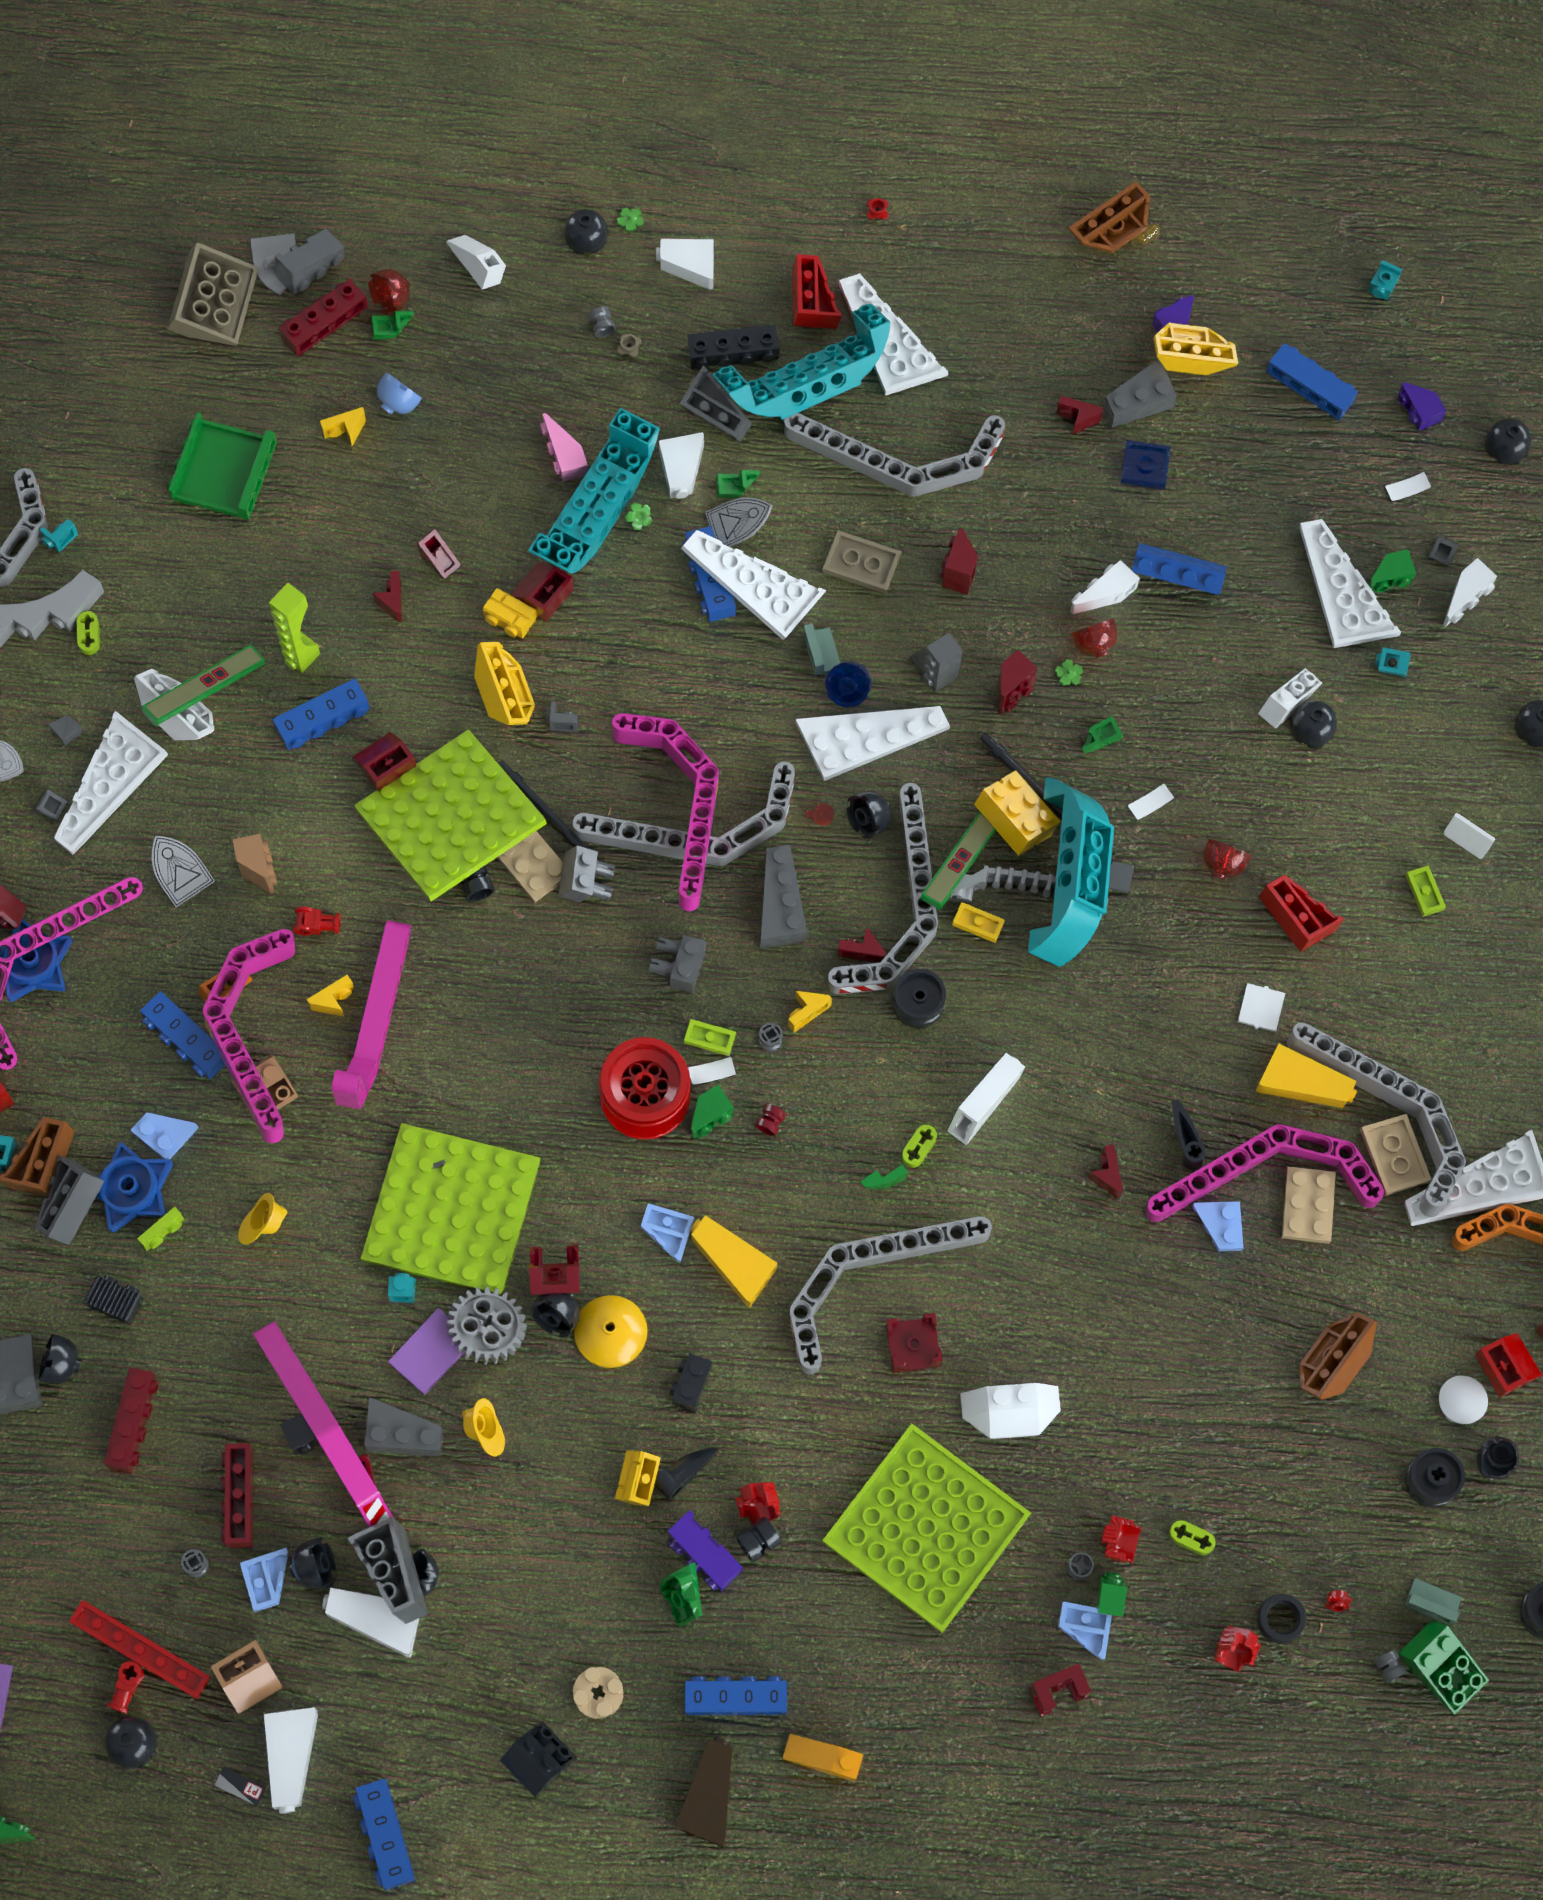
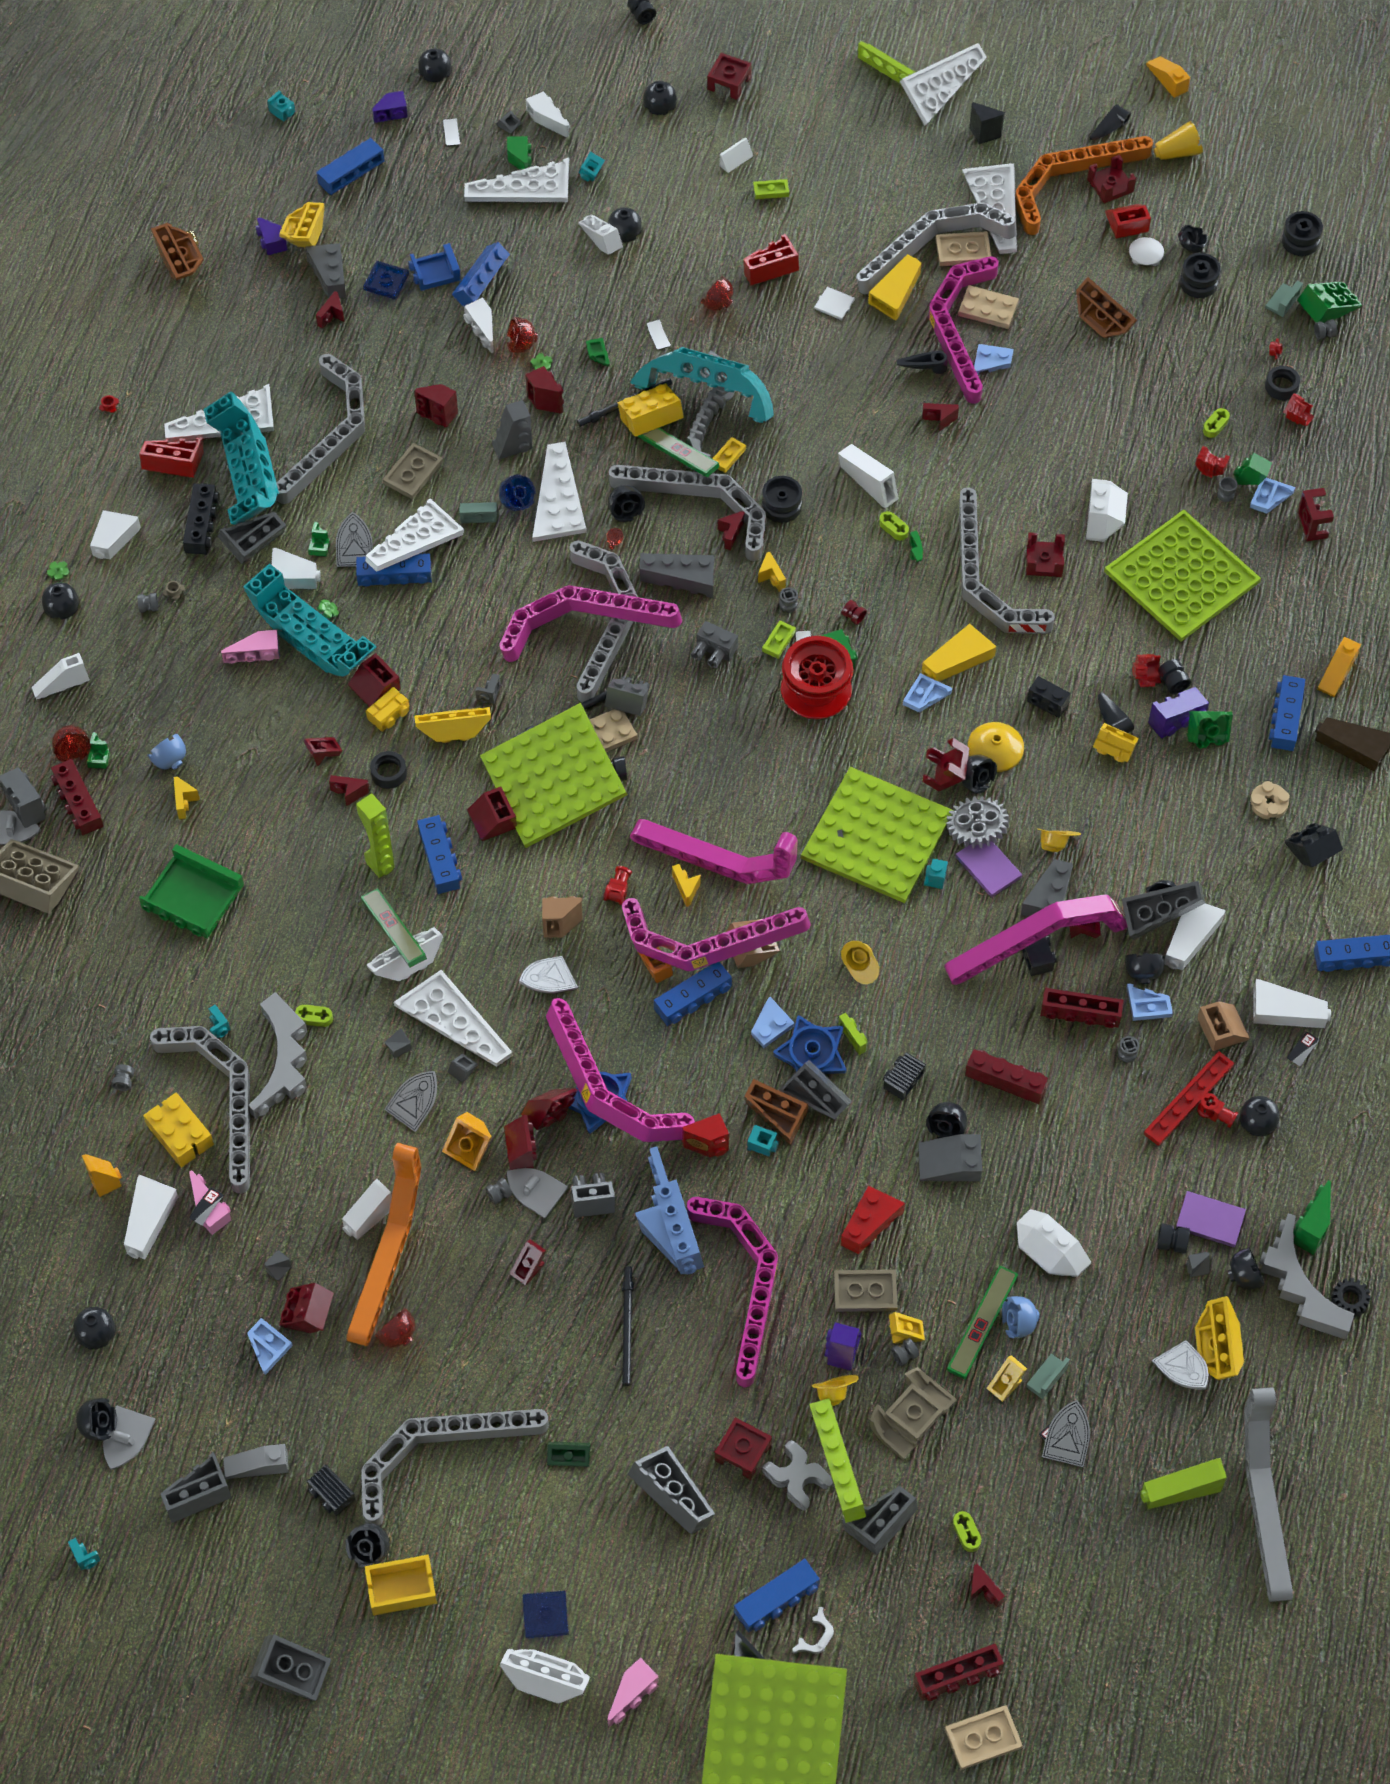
camera: 75 degrees left, 10 degrees down
none -> black tyre [370,751,407,789]
none -> blue panel [408,243,461,291]

